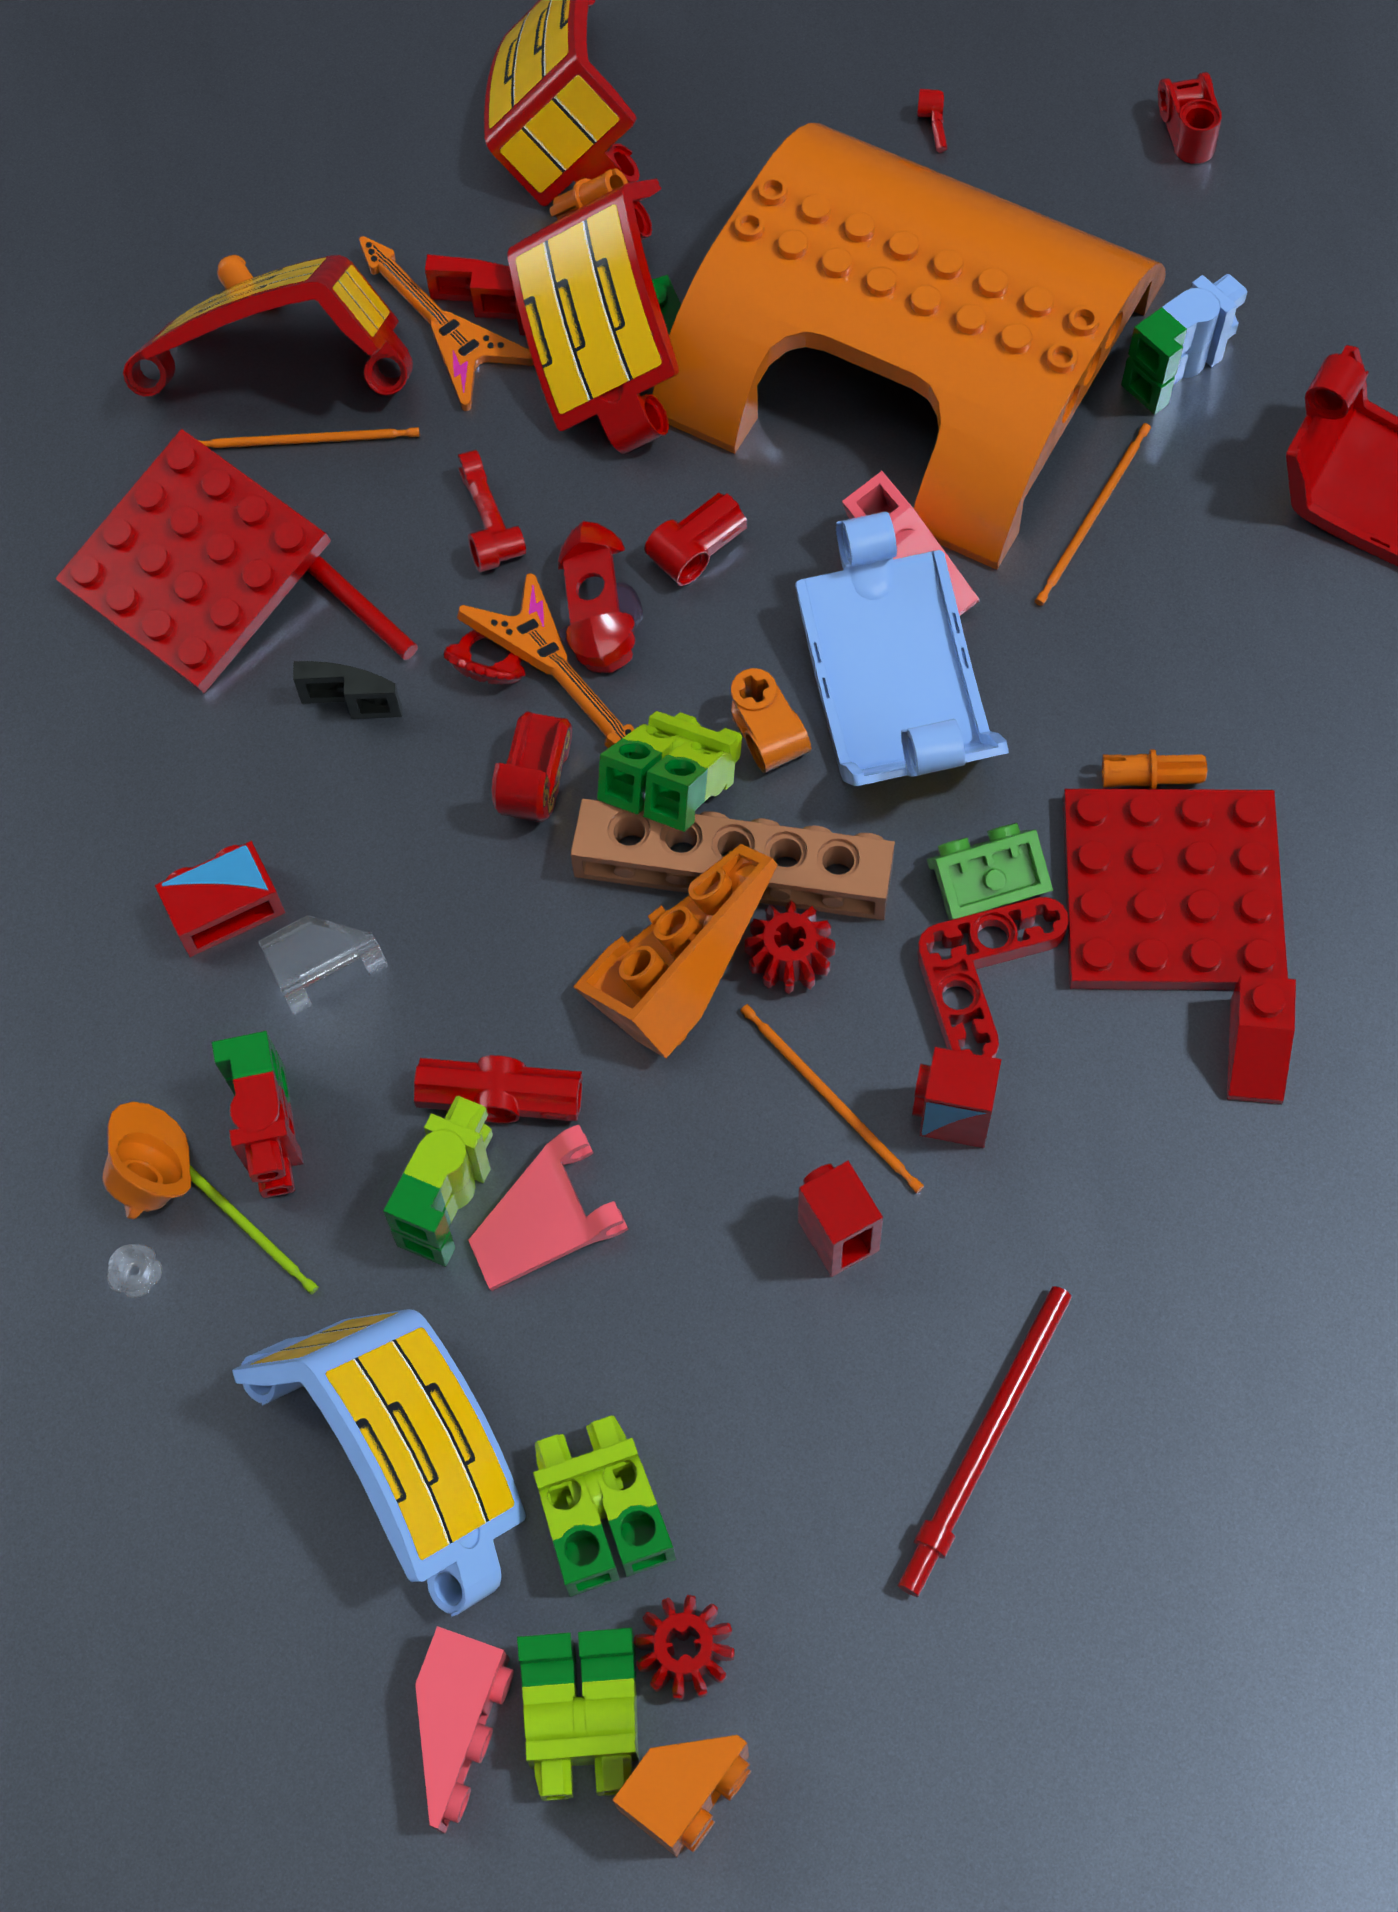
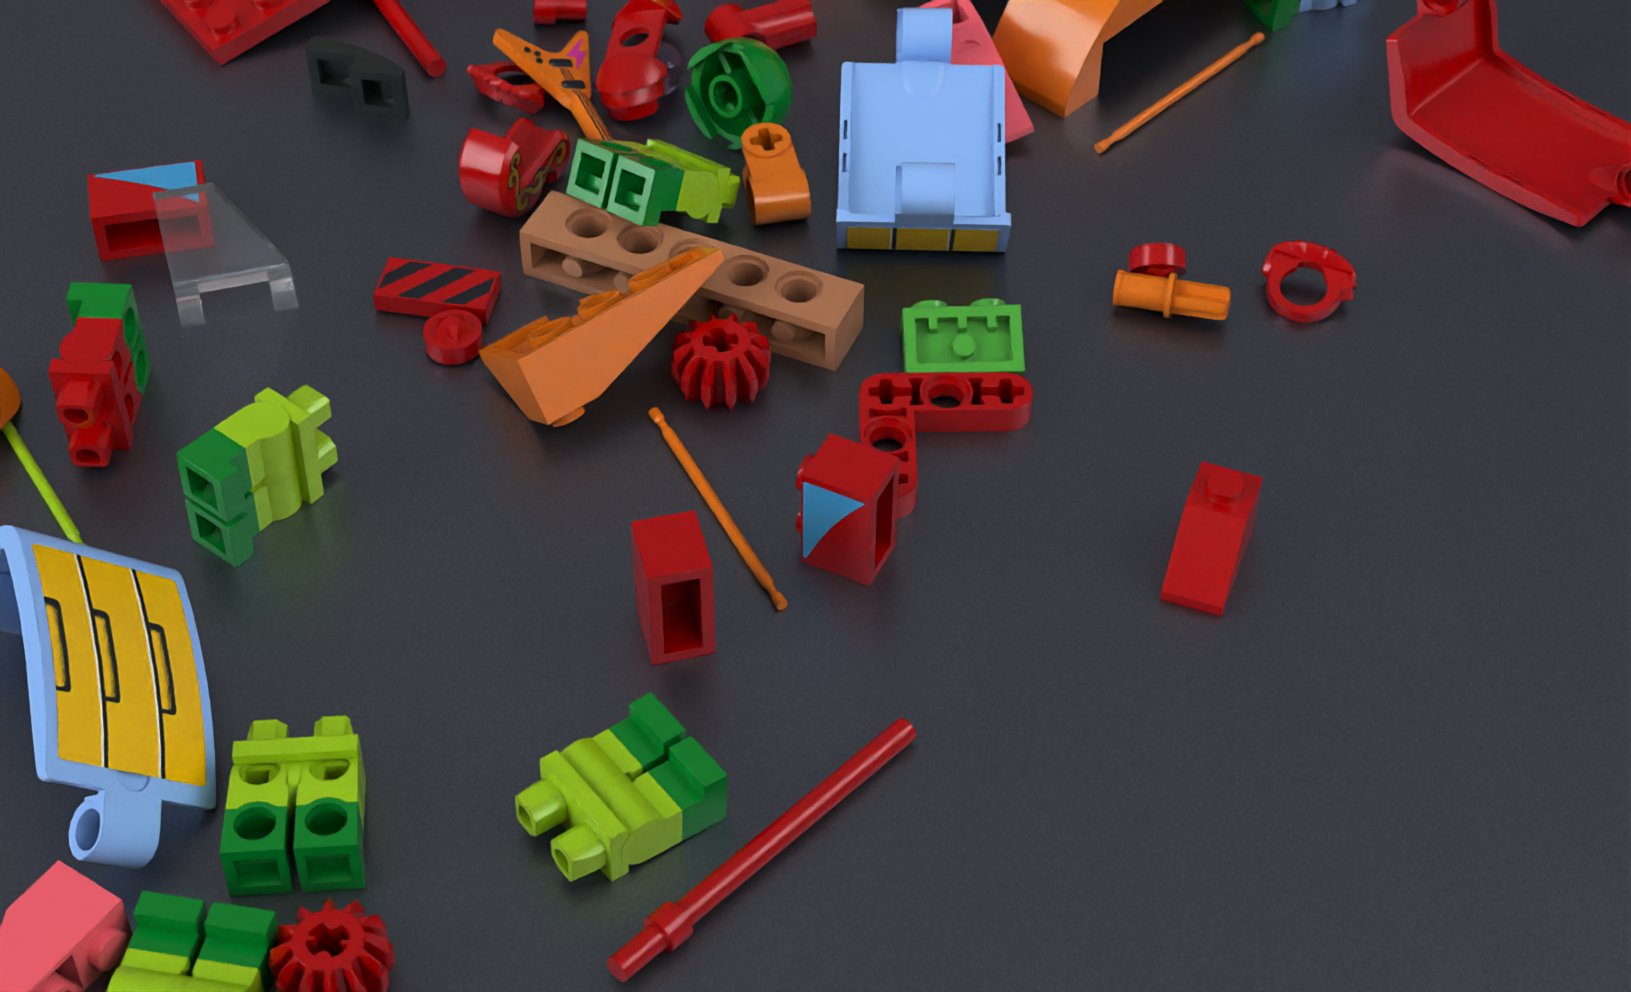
camera: 10 degrees right, 20 degrees down
red piece [414,1055,583,1123] -> none
coral flag [468,1125,628,1291] -> none
red plate [1063,789,1288,990] -> none
none -> red tile [373,257,502,325]
none -> red tile [423,310,484,365]
none -> lime hips [515,692,728,882]
none -> green cylinder [685,37,793,150]
none -> red tile [1128,243,1186,278]
none -> red piece [1260,240,1357,323]

